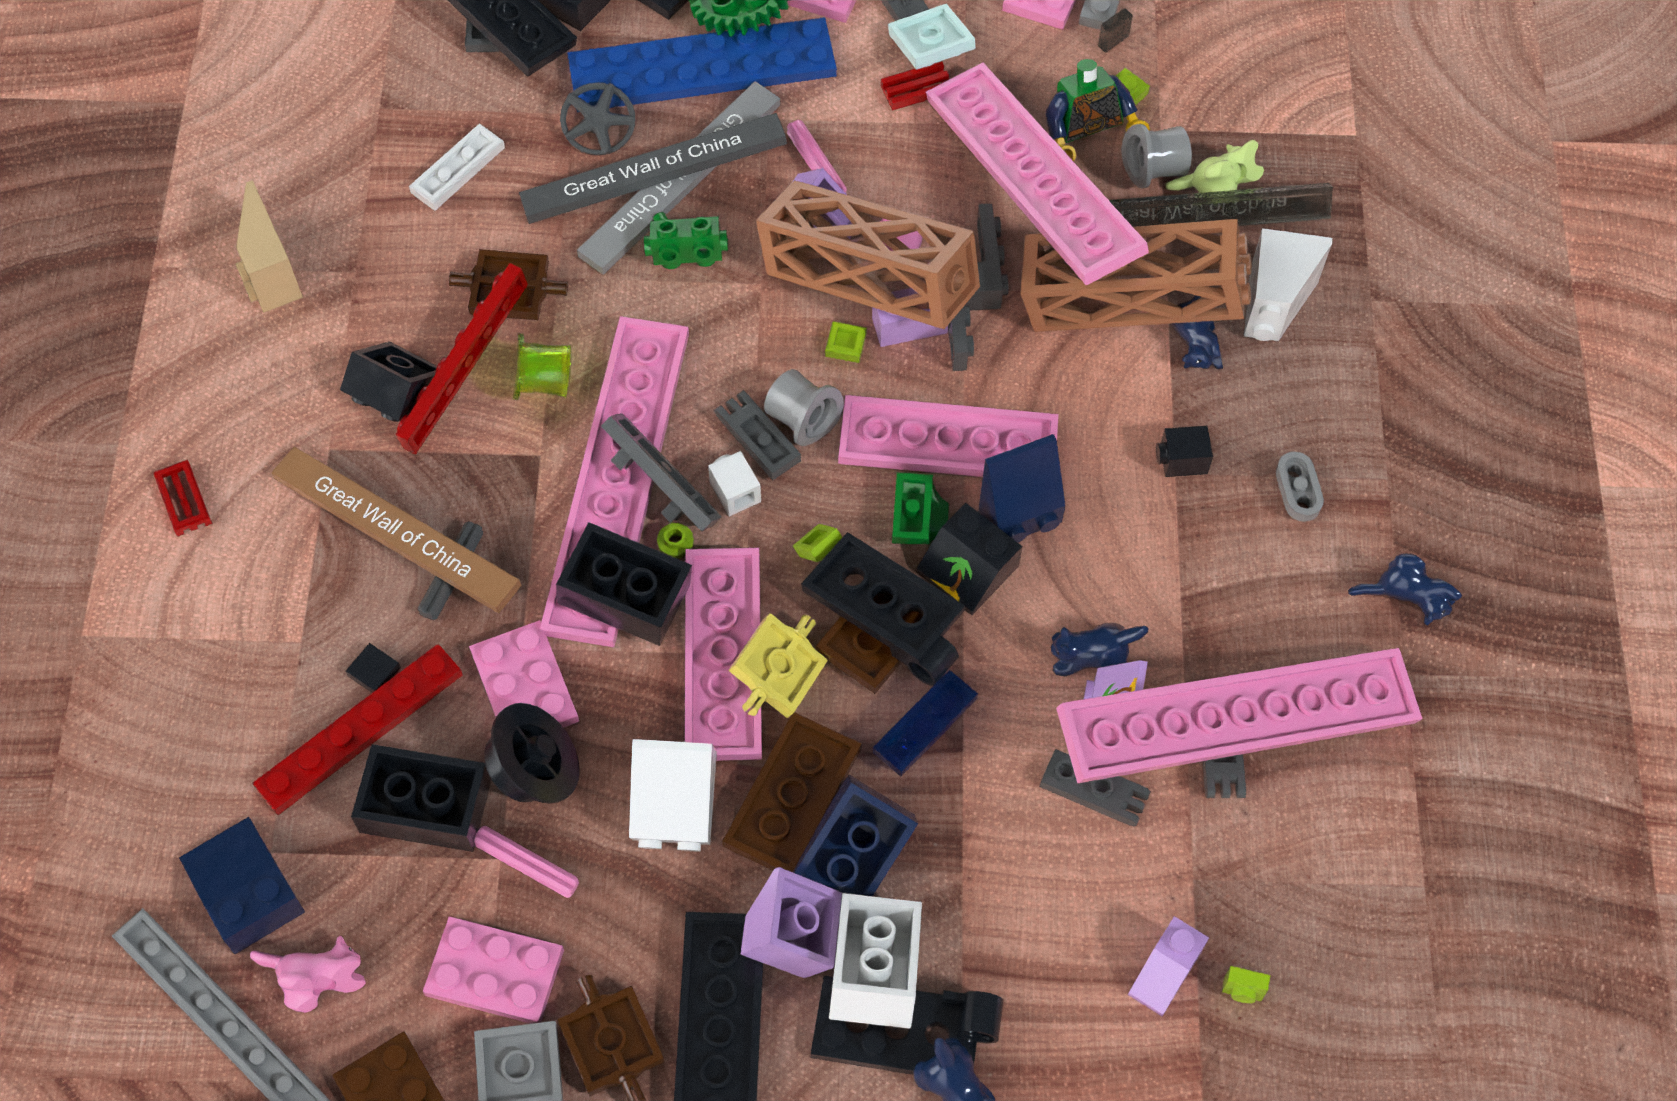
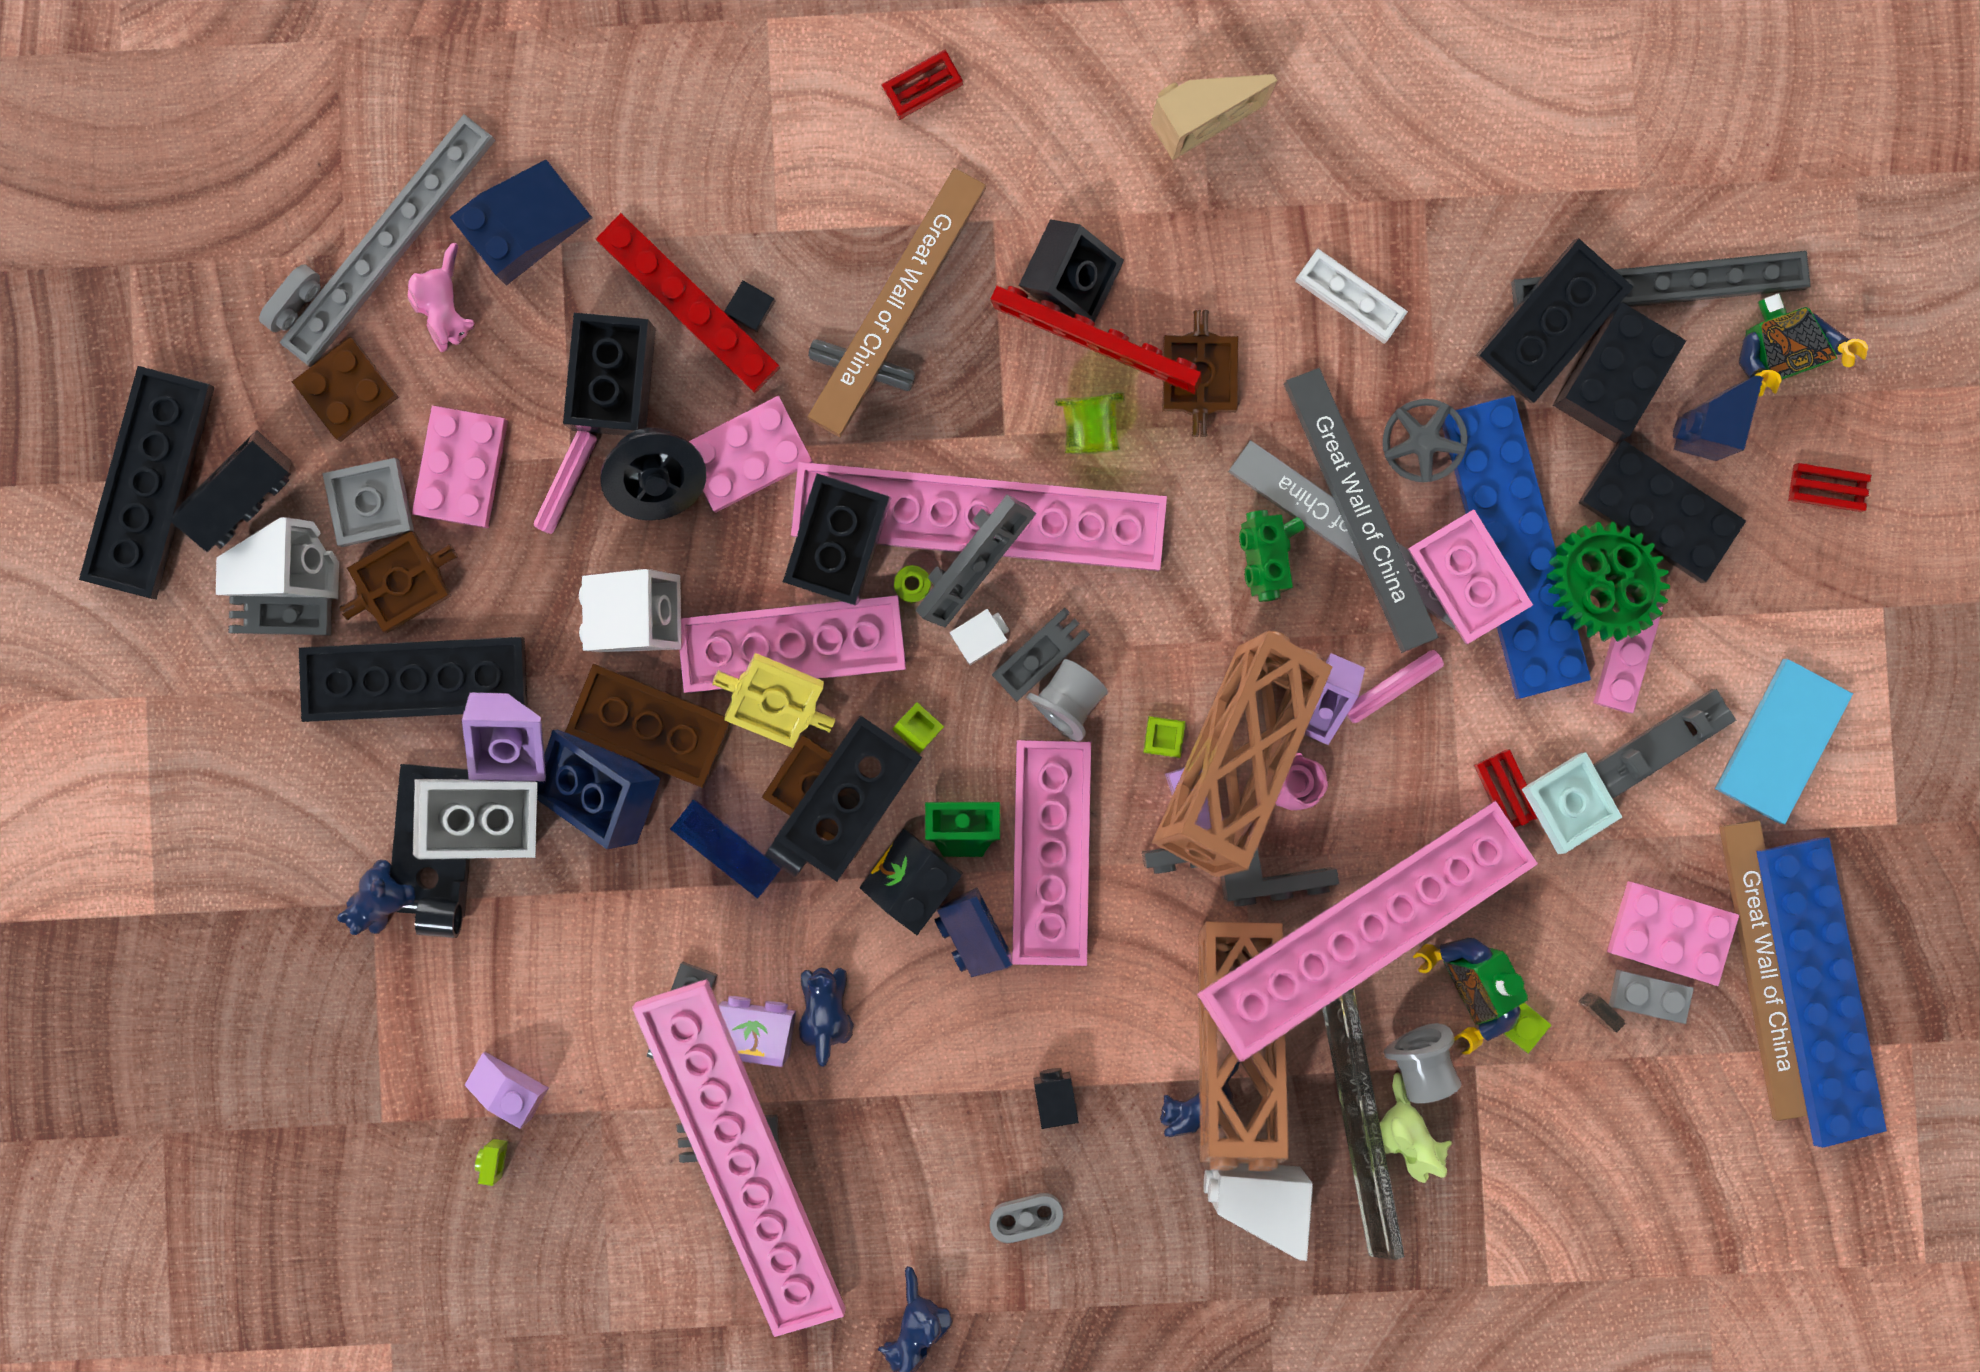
camera: 85 degrees right, 25 degrees up
none -> bright pink plate [1407,509,1533,644]

